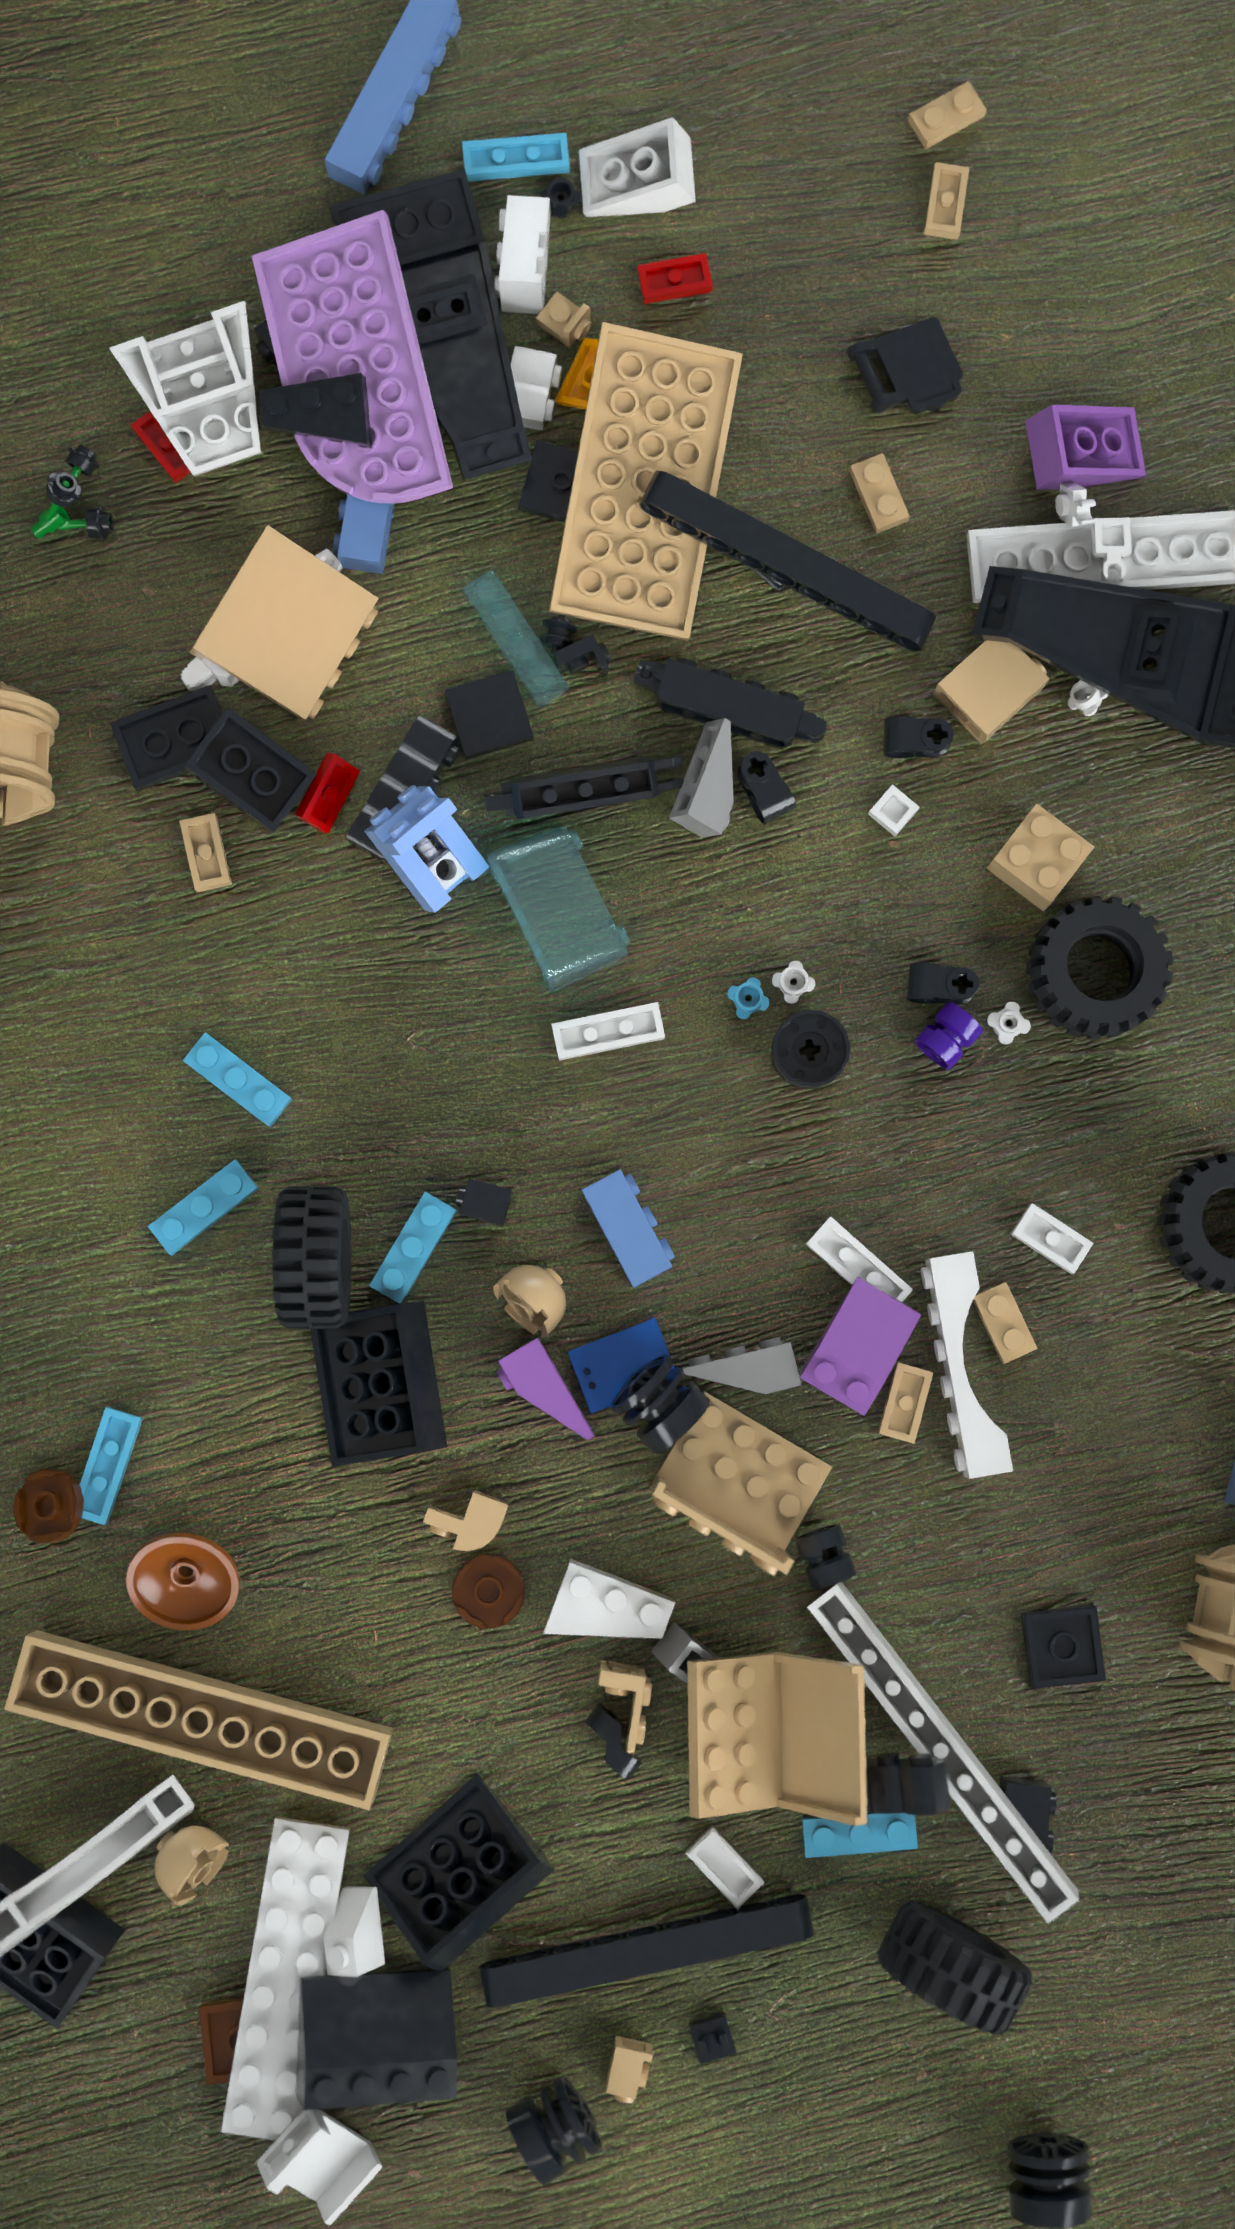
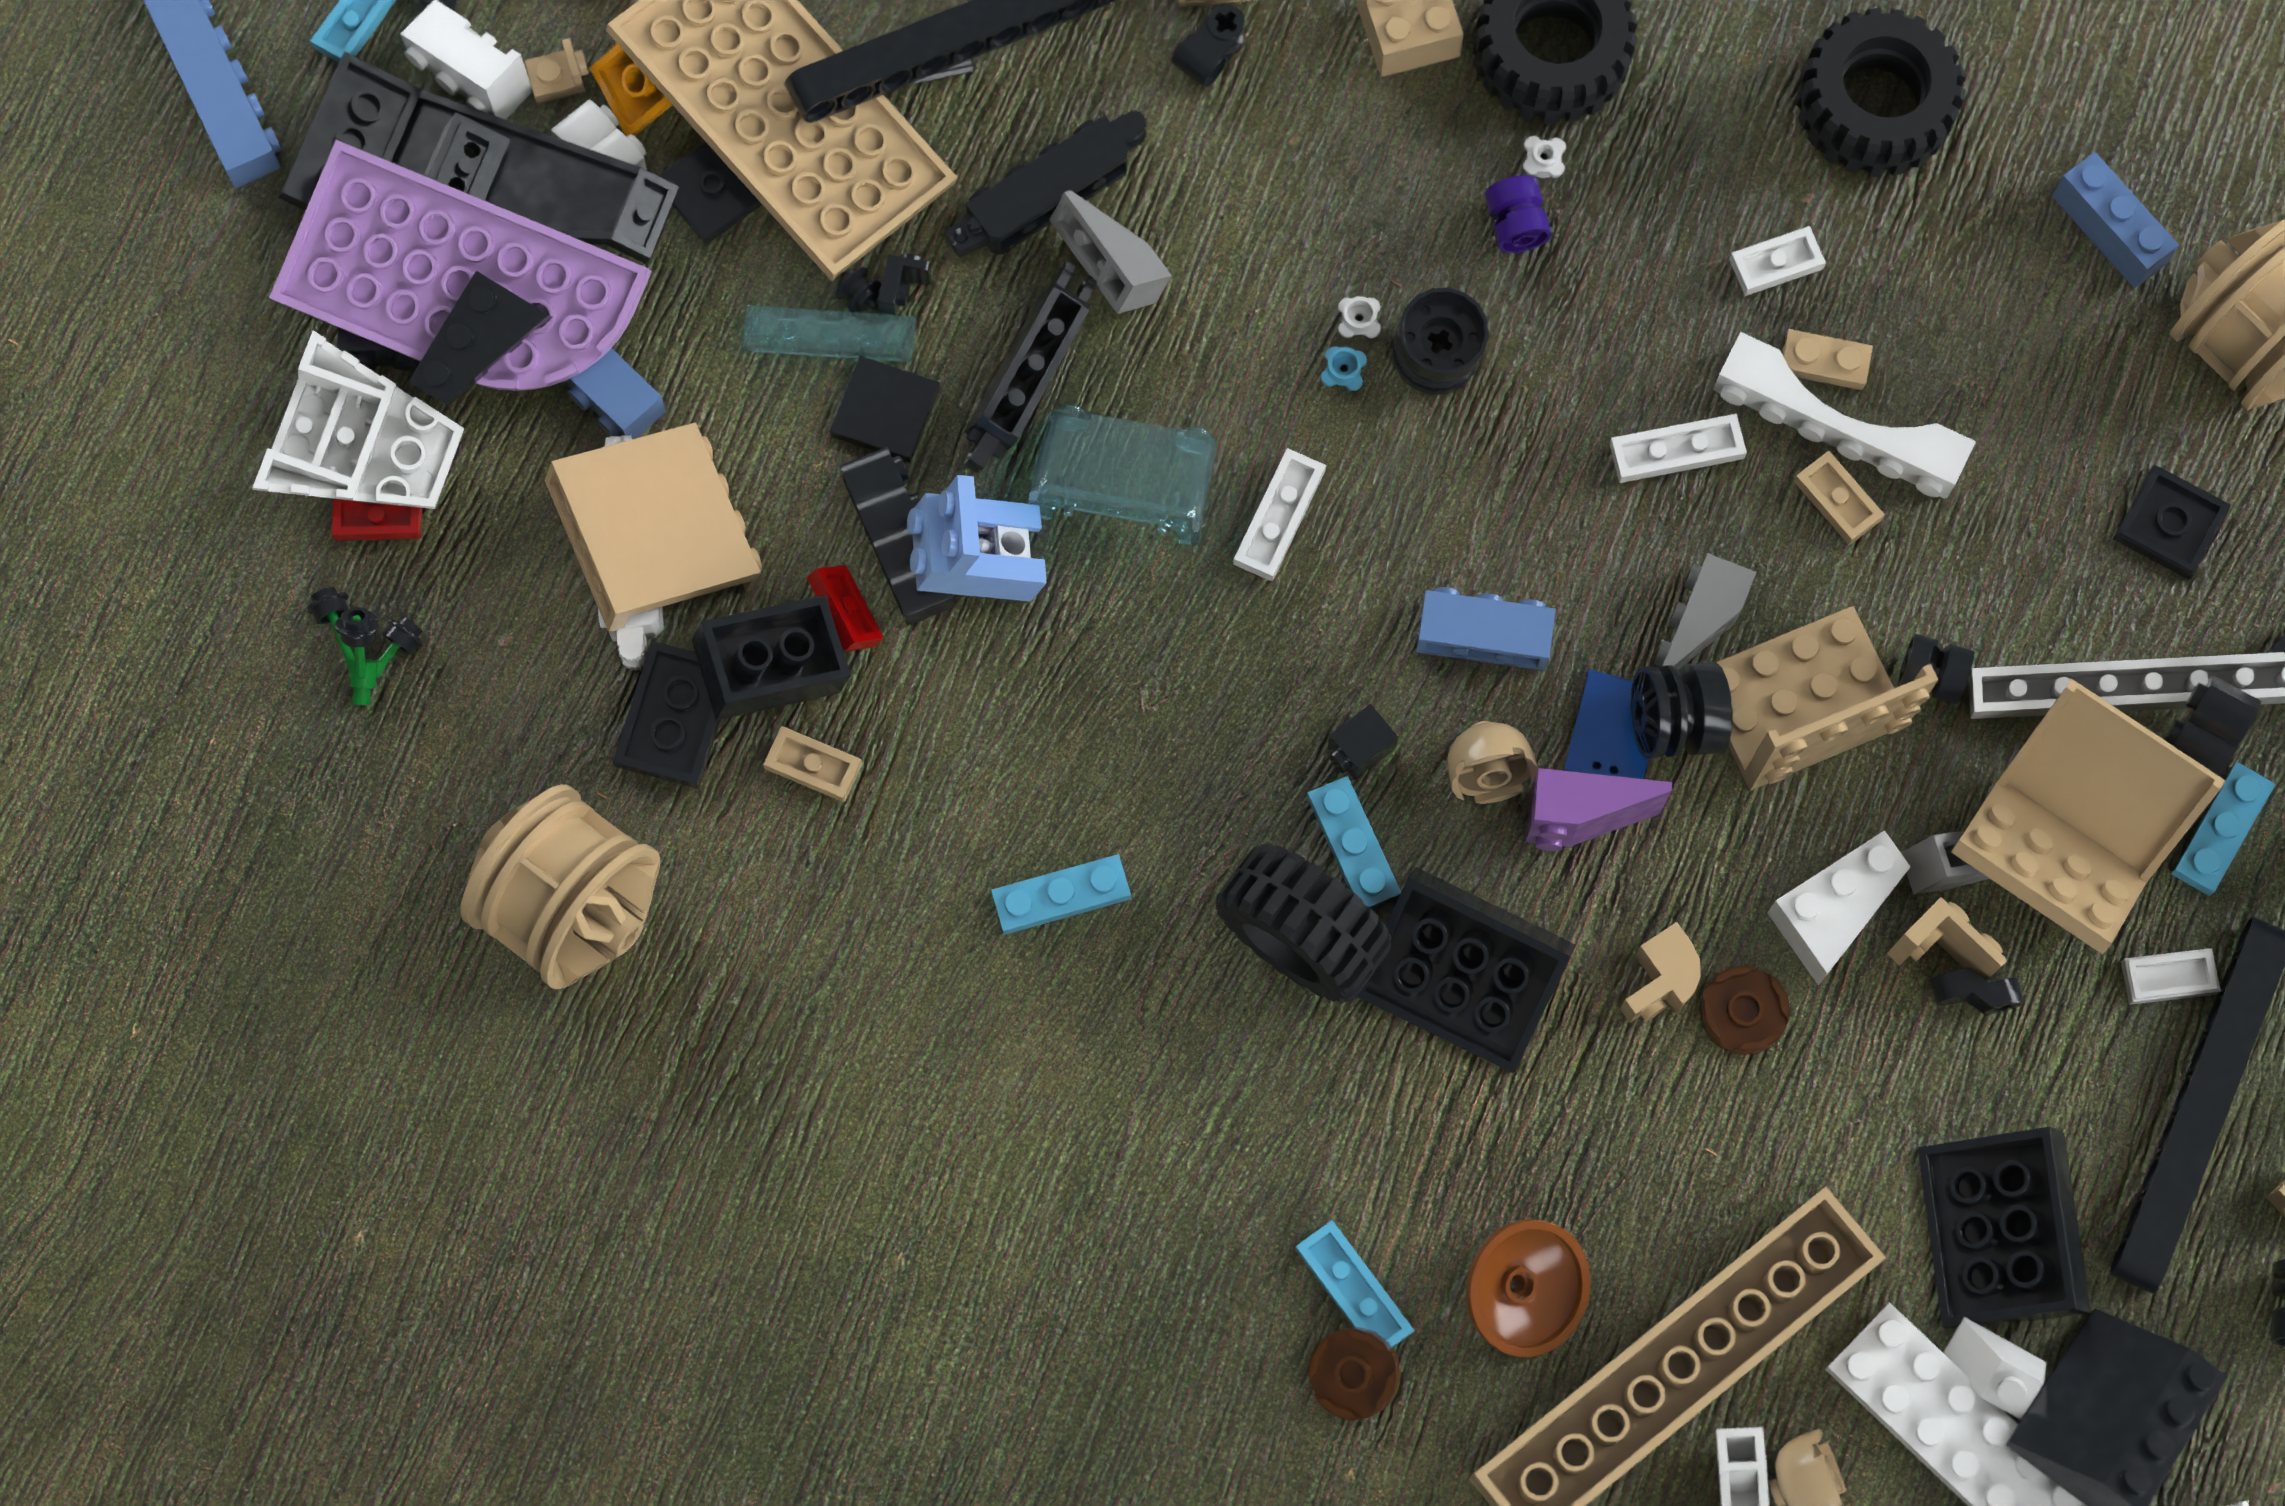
camera: 50 degrees left, 10 degrees down
medium azure plate [148,1159,259,1256] -> none
black piece [737,751,796,825] -> none
medium lavender slope [800,1276,921,1416] -> none
white plate [868,784,920,837] -> none
black piece [907,962,979,1005] -> none

